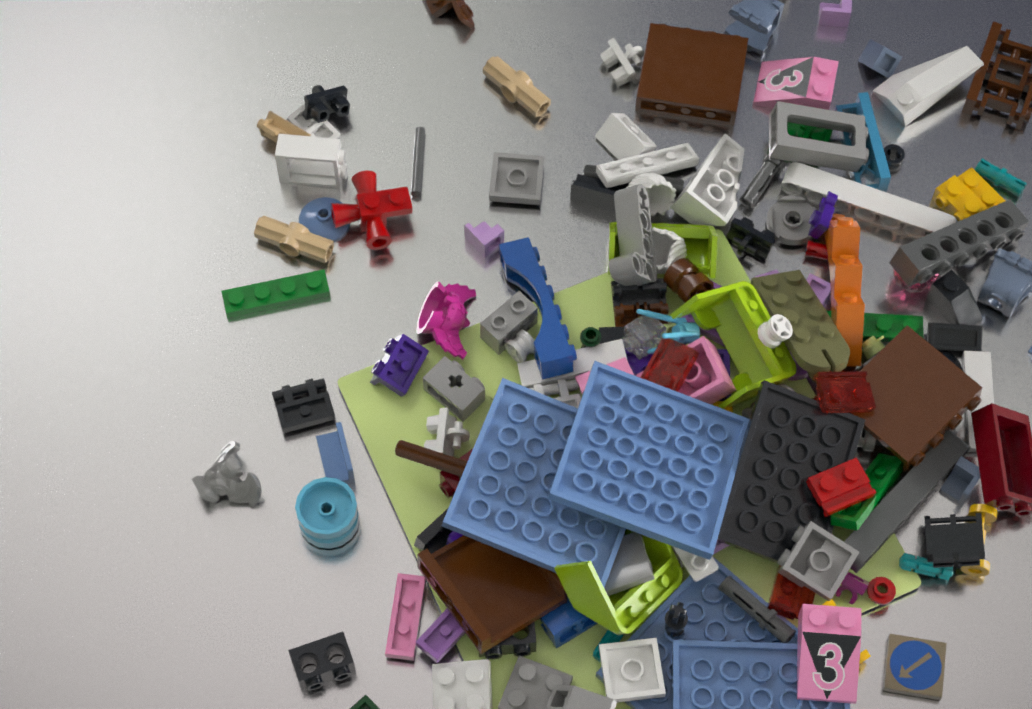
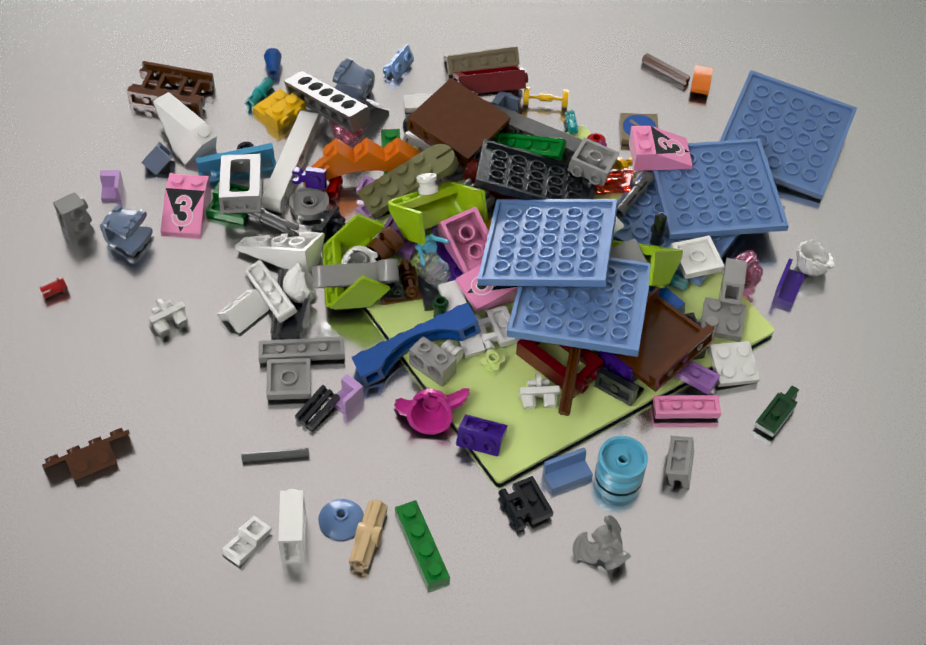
camera: 100 degrees left, 10 degrees down
tan hinge [257,111,311,143] -> none
black brick [288,631,356,690] -> none
black hips [302,85,350,123] -> none
red brick [331,170,413,250] -> none
light grey brick [423,356,485,422] -> none
tan piece [483,56,551,117] -> none
reddish brown panel [635,23,749,126] -> none
clear red plate [640,338,699,392] -> none
red plate [806,457,876,517] -> none
clear red plate [813,371,876,413] -> none
black plate [924,513,985,568] -> none
black tile [927,322,983,351] -> none
none -> light grey plate [258,337,345,363]
none -> black tile [295,384,340,431]
none -> light grey hinge [665,436,695,488]

